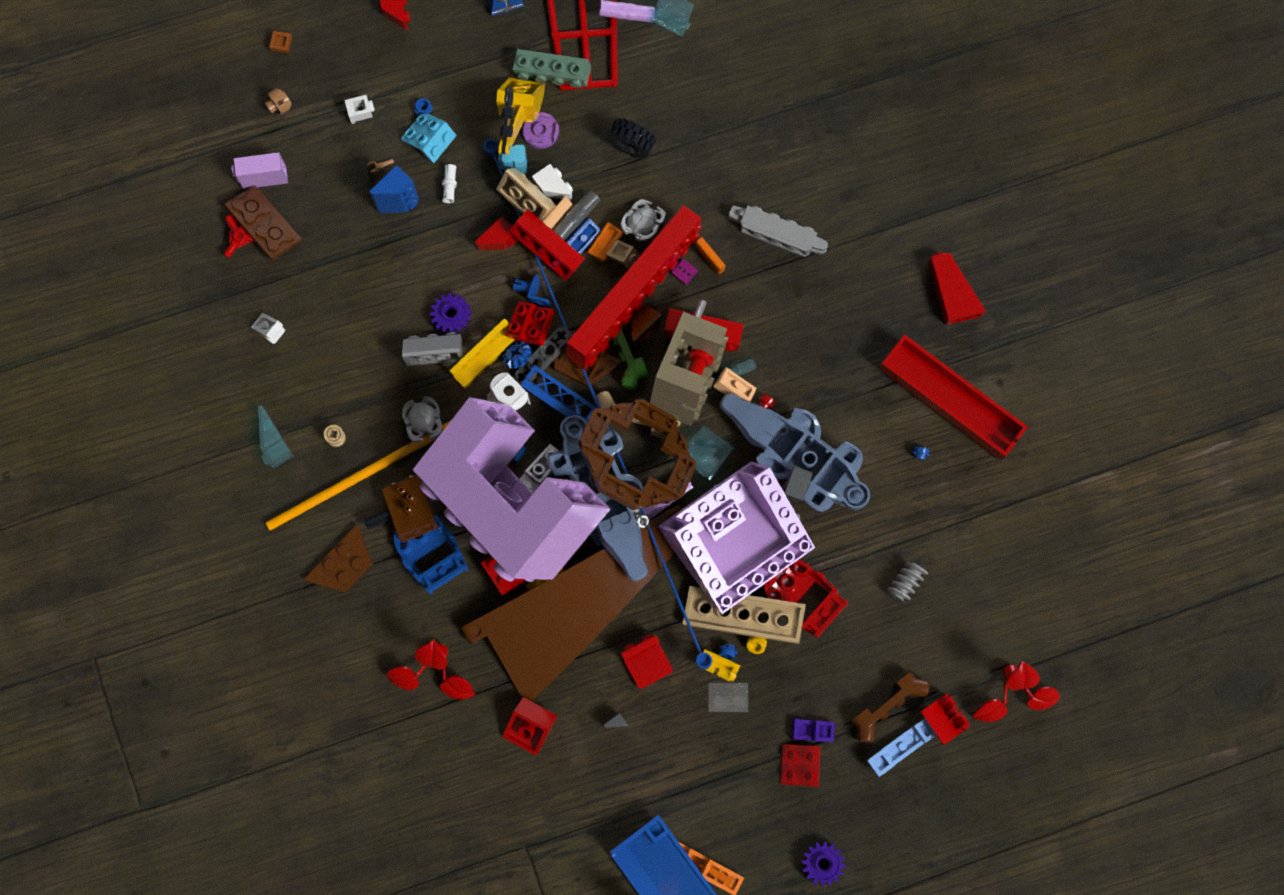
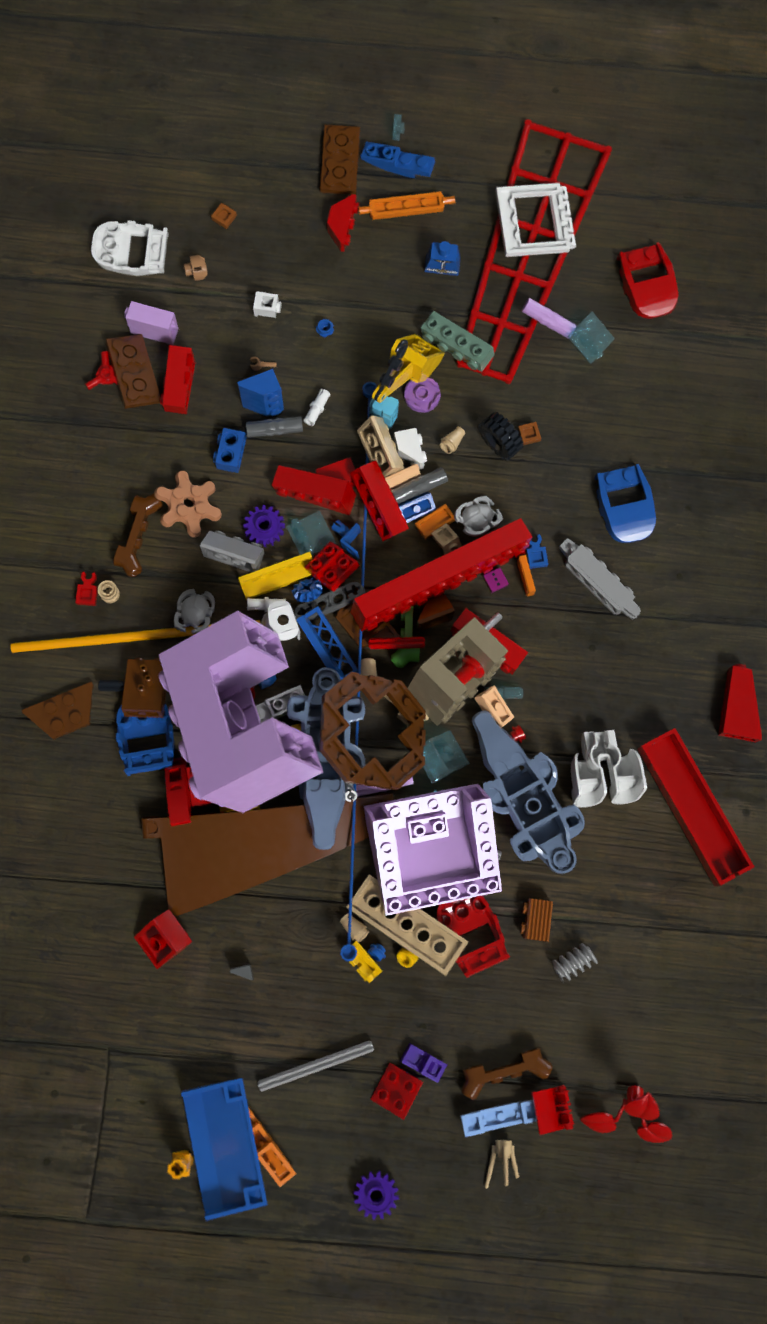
camera: 20 degrees right, 0 degrees up
white slope [251,313,285,344] -> none
clear light blue slope [258,405,294,468] -> none
red plant [386,639,475,699] -> none
medium azure bracket [401,113,457,163] -> none
red bracket [621,634,673,689] -> none
clear plate [708,683,748,712] -> none
dark grey slope [782,466,812,503] -> none
blue plate [911,446,930,460] -> none
none -> red plate [75,572,98,606]
none -> white slope [91,221,168,276]
none -> reddish brown plate [114,493,163,577]
none -> nougat plate [154,471,222,538]
none -> red wedge [160,345,196,414]
none -> red slope [165,757,191,827]
none -> blue brick [213,428,247,473]
none -> dark grey axle [246,416,303,438]
none -> white pin [247,597,286,612]
none -> light grey axle [258,1041,374,1091]
none -> red wedge [271,465,357,516]
none -> clear light blue hinge [286,511,336,555]
none -> tan cone [340,914,369,943]
none -> red axle [368,637,425,649]
none -> tan cone [440,427,465,454]
none -> tan plant [484,1140,519,1188]
none -> dark orange plate [518,422,541,445]
none -> dark orange brick [520,898,553,942]
none -> blue plate [526,534,548,569]
none -> white piece [571,730,647,807]
none -> blue slope [595,464,656,543]

